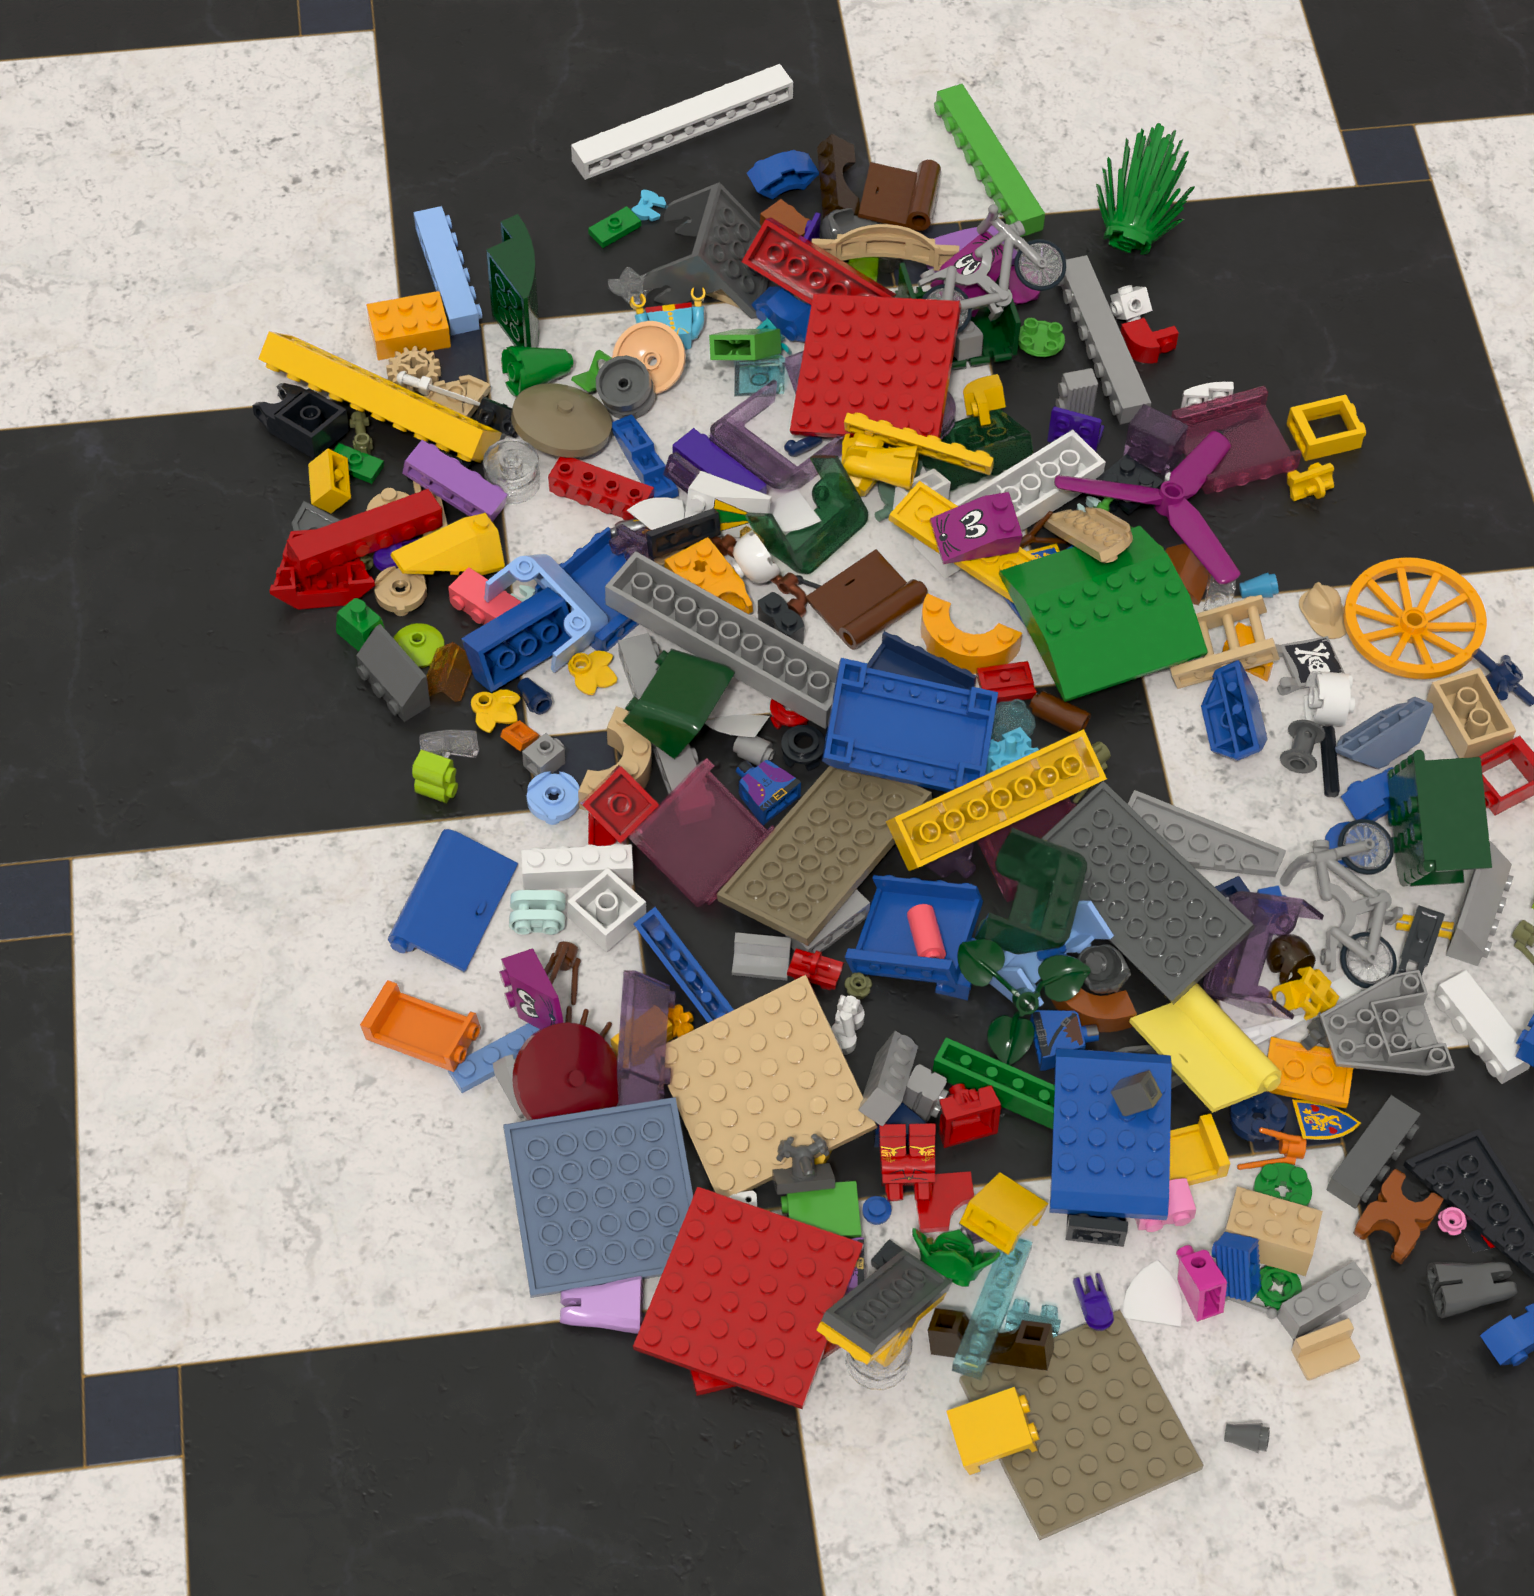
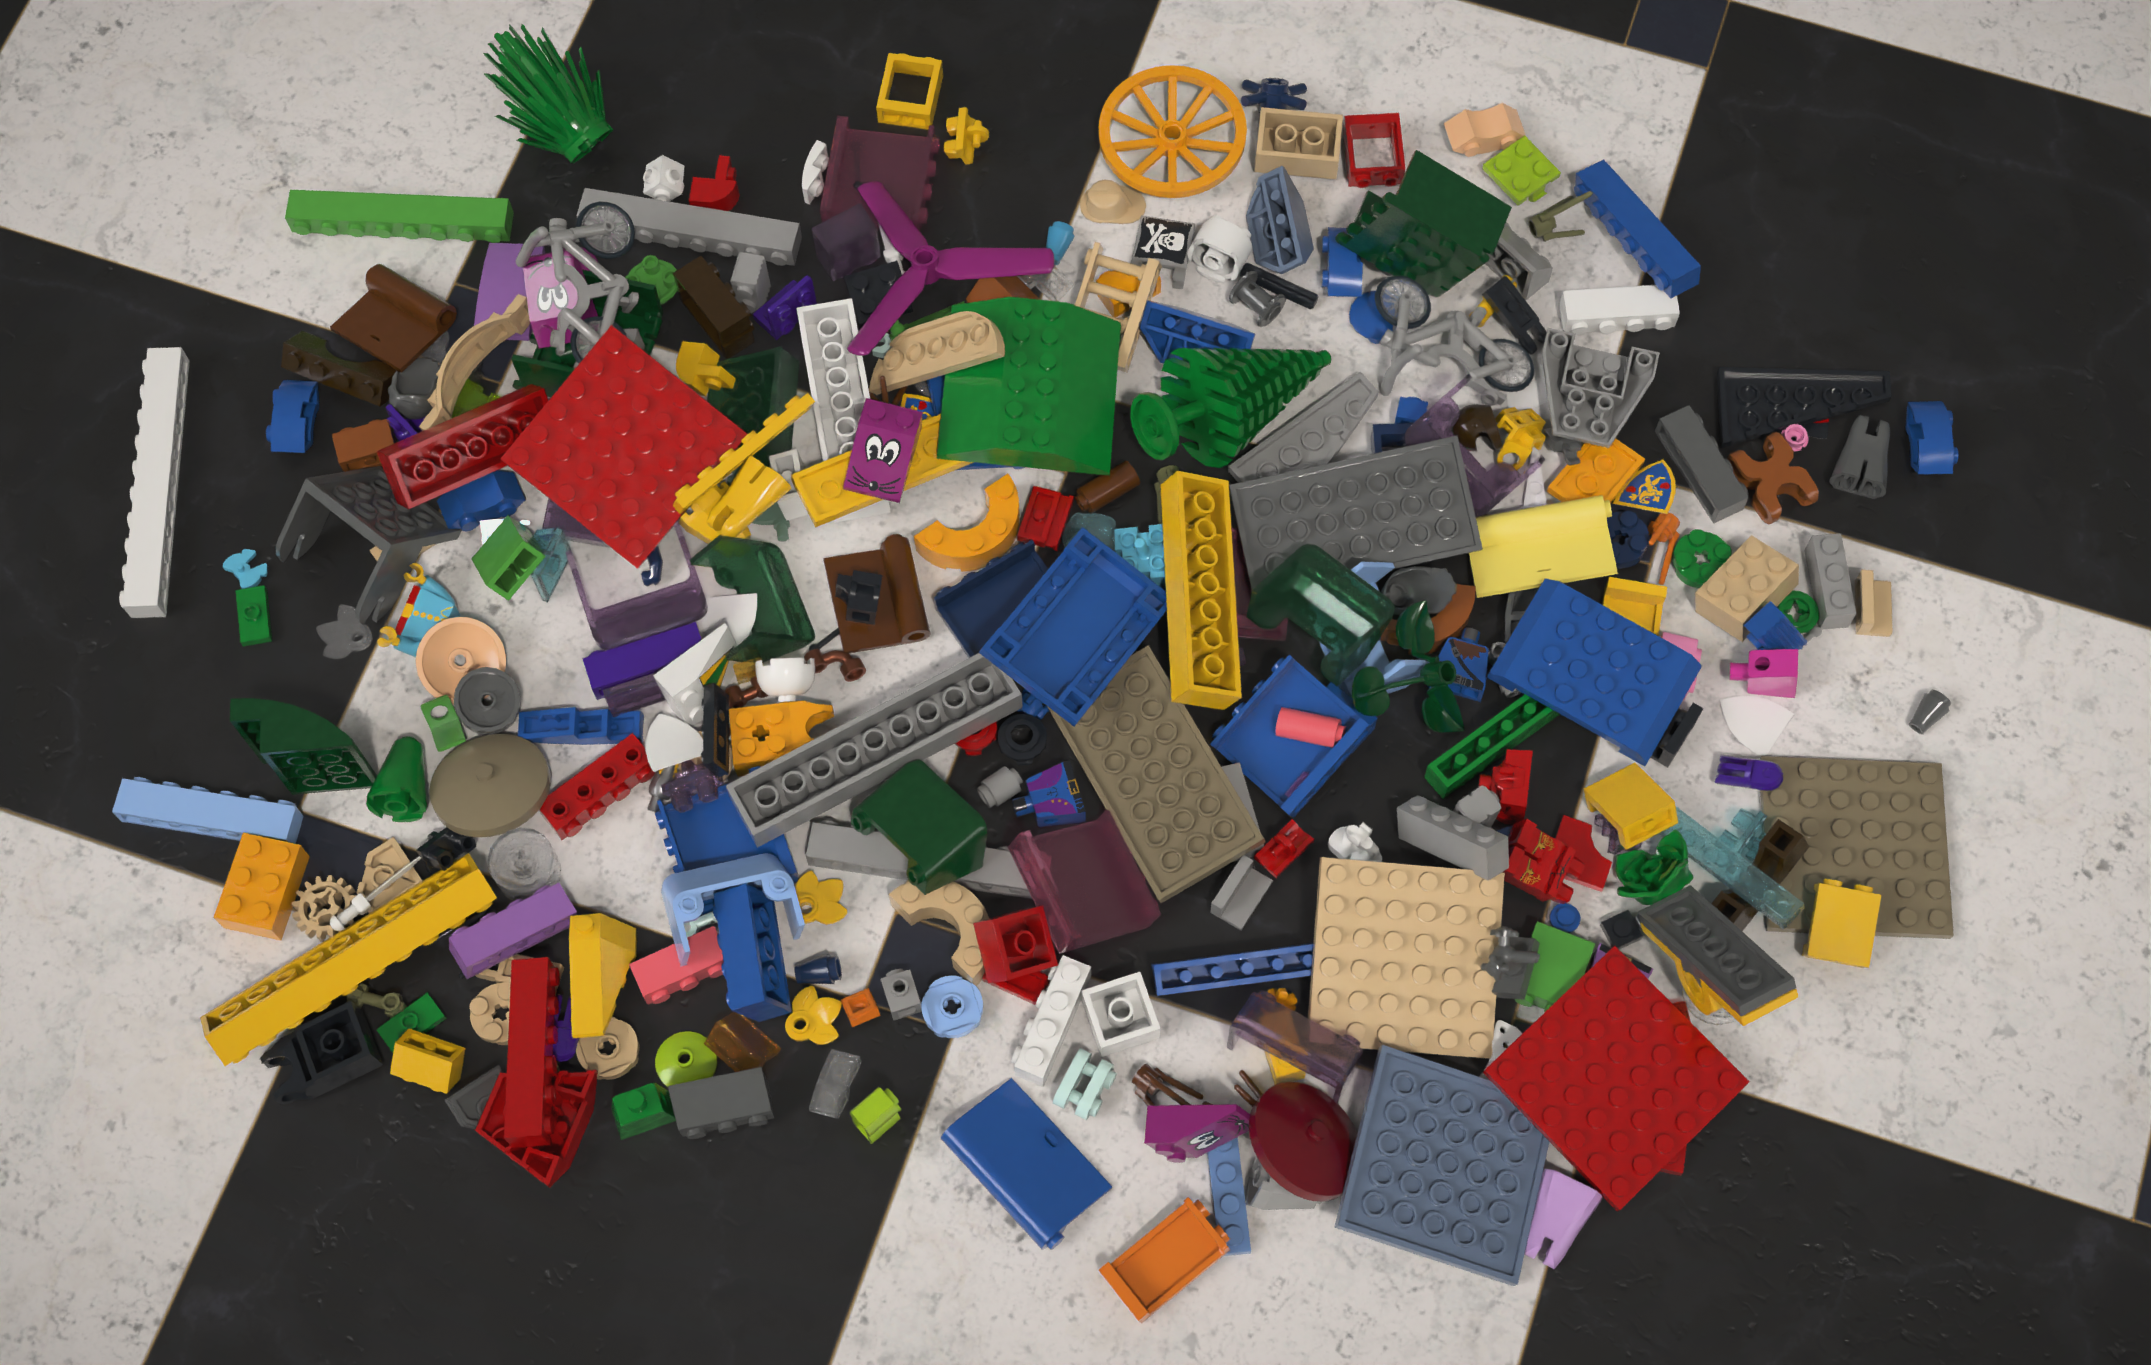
camera: 60 degrees left, 10 degrees up
white sticker [705,715,770,737] -> none
black brick [757,592,804,644] -> none
olive plate [844,973,872,999] -> none
dark grey panel [1111,1070,1162,1116] -> none
none -> dark brown piece [673,256,755,360]
none -> black brick [835,570,883,625]
none -> green plant [1130,348,1332,468]

